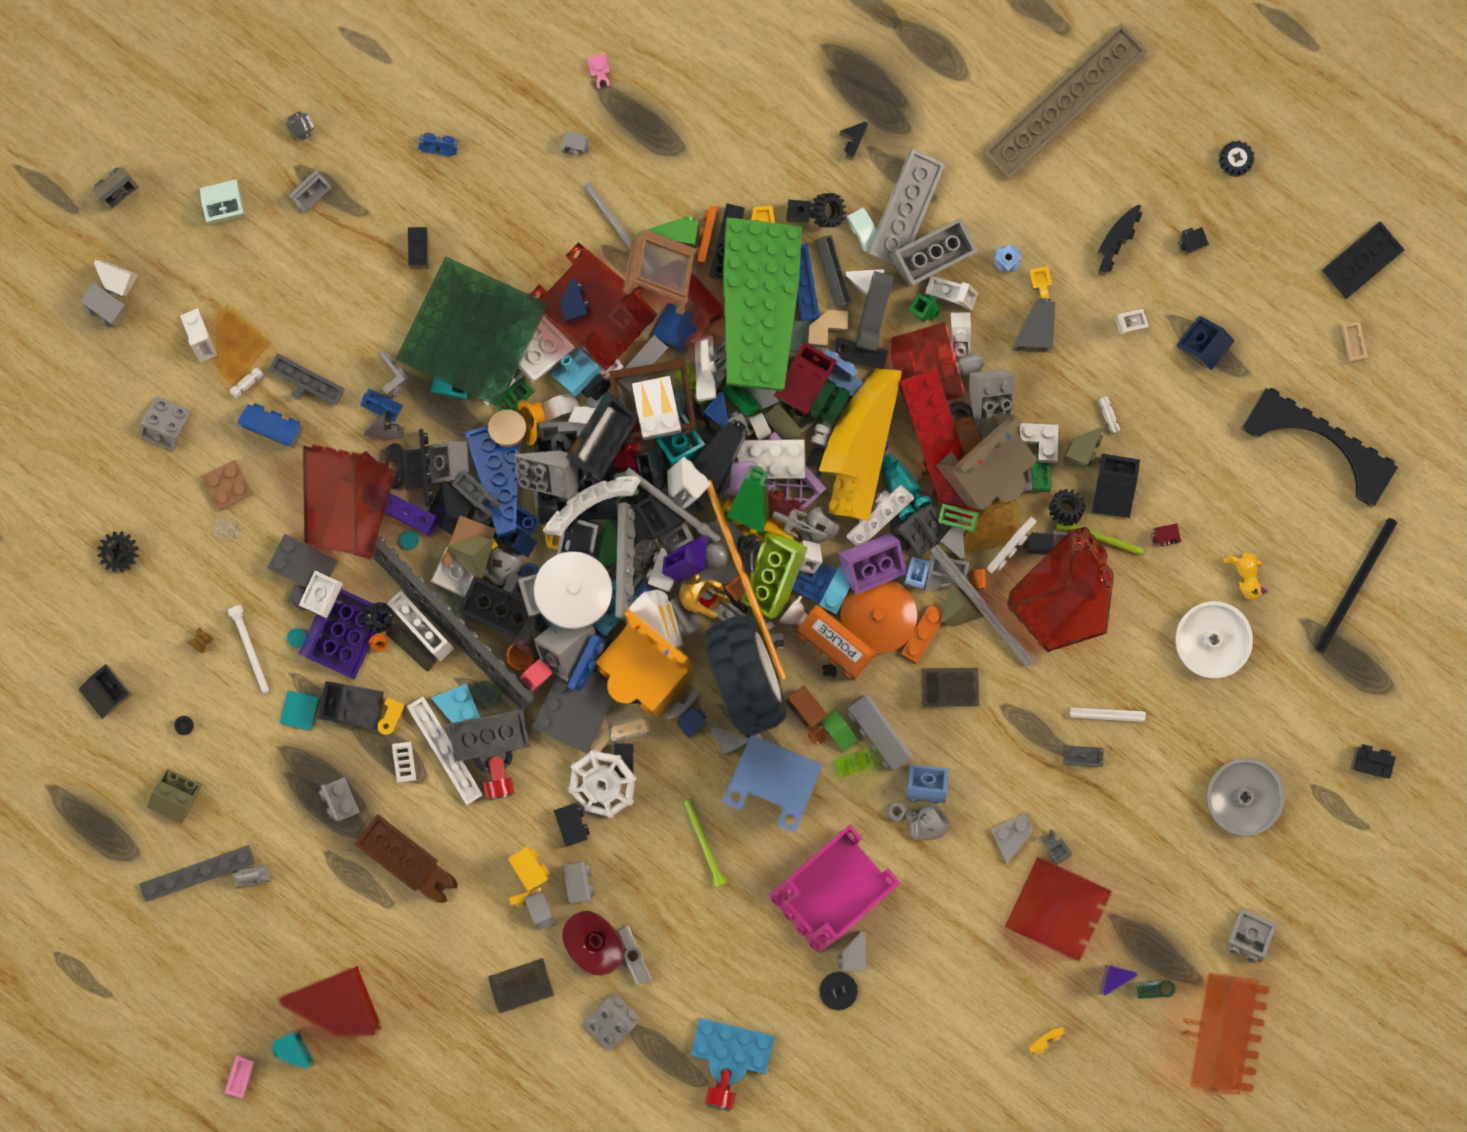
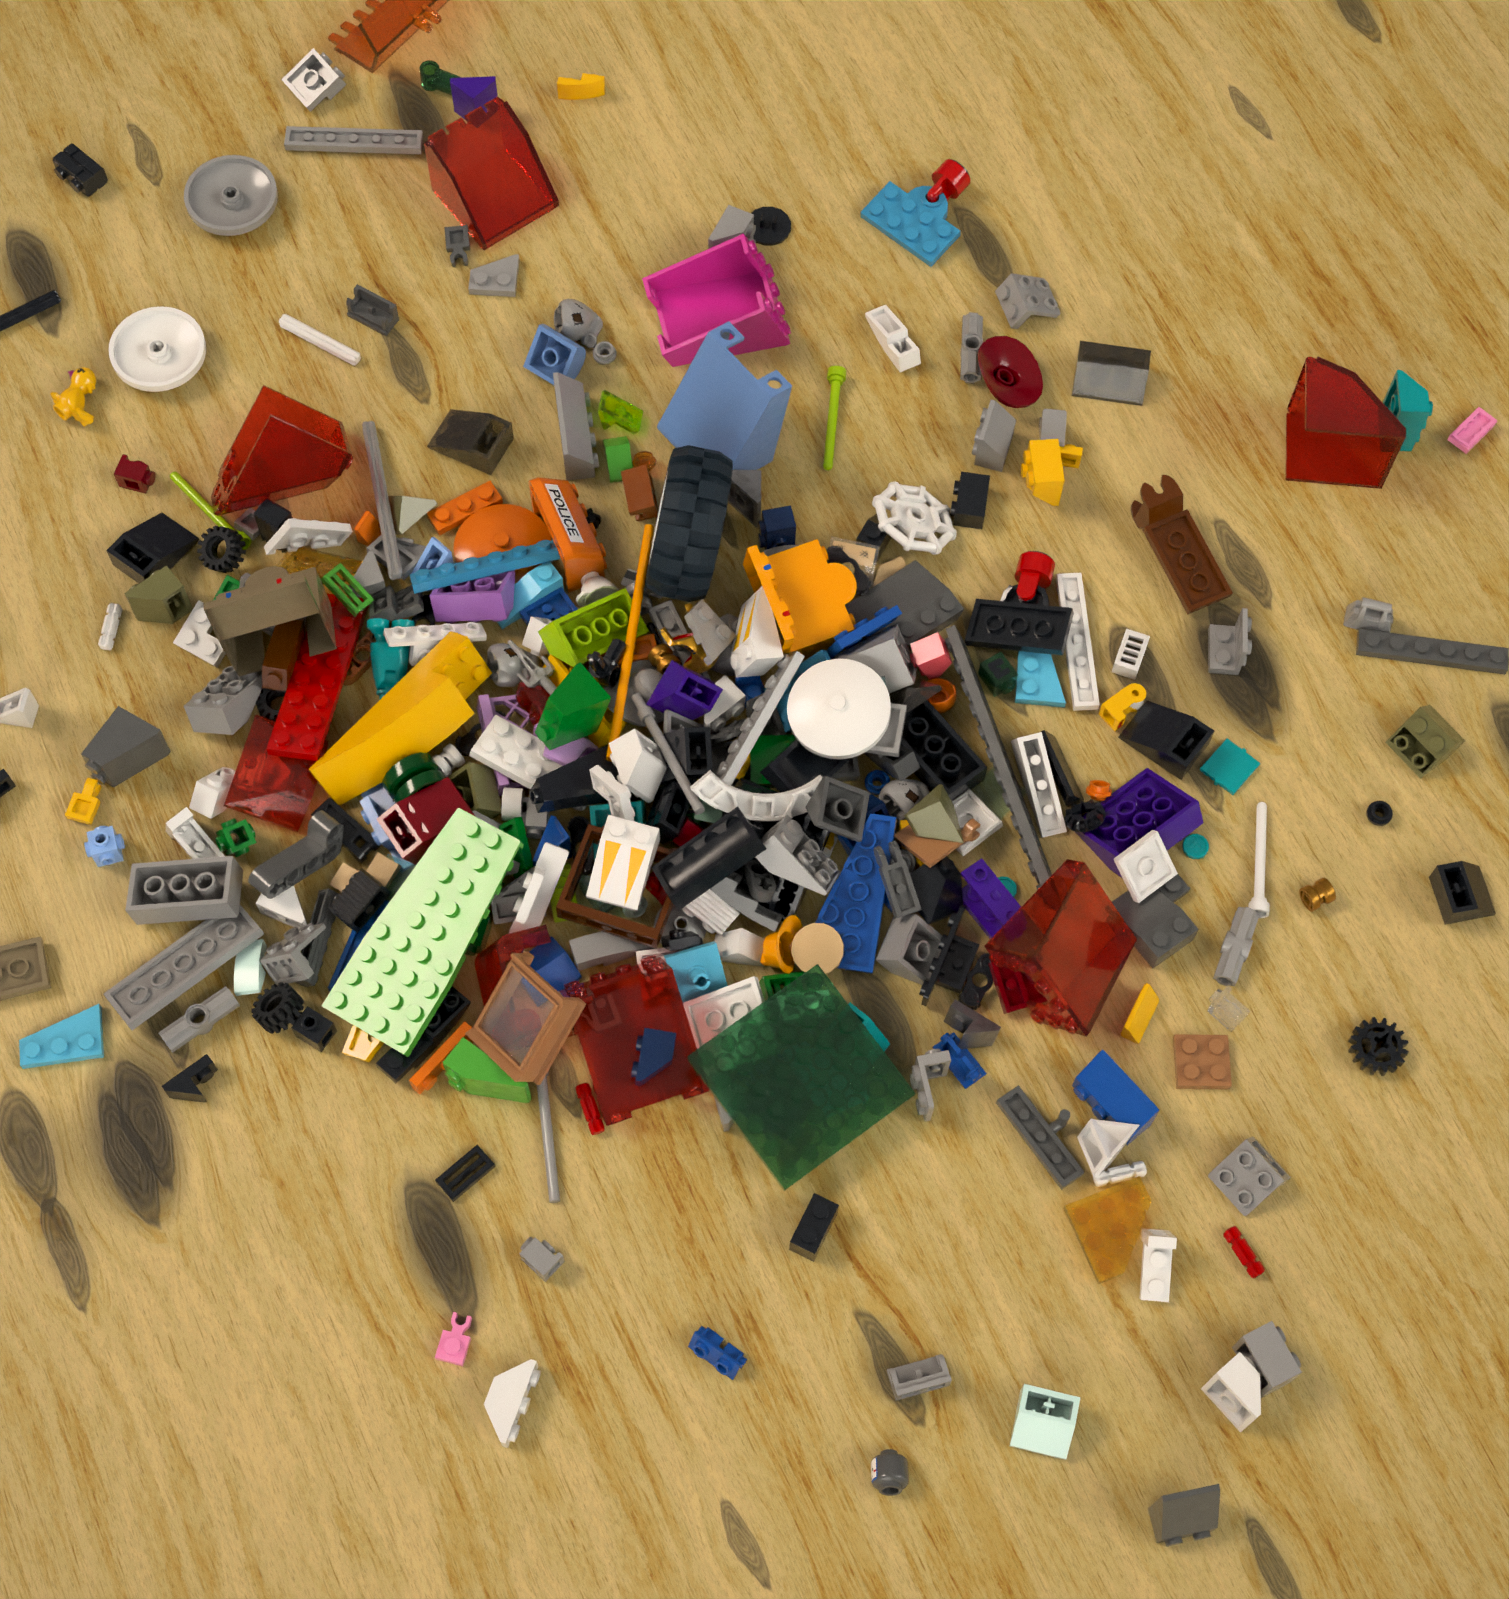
camera: 150 degrees left, 20 degrees down
light grey brick [954,353,984,376] -> none
none -> medium azure wing [19,1004,104,1069]
none -> light grey piece [158,986,240,1053]
none -> light grey bracket [260,923,326,986]
none -> light grey plate [284,126,423,154]
none -> black brick [328,868,392,933]
none -> dark azure plate [410,540,560,594]
none -> black tile [435,1144,496,1202]
none -> white slope [484,1359,541,1448]
none -> red axle [575,1083,605,1135]
none -> white plate [589,765,635,822]
none -> pearl gold wheel [648,644,682,675]
none -> light grey wing [684,599,736,666]
none -> dark grey slope [805,776,870,842]
none -> black piece [826,545,871,595]
none -> white slope [865,305,921,372]
none -> white slope [1077,1118,1139,1177]
none -> yellow slope [1120,983,1159,1044]
none -> light grey piece [1213,907,1260,986]
none -> red axle [1223,1226,1265,1278]

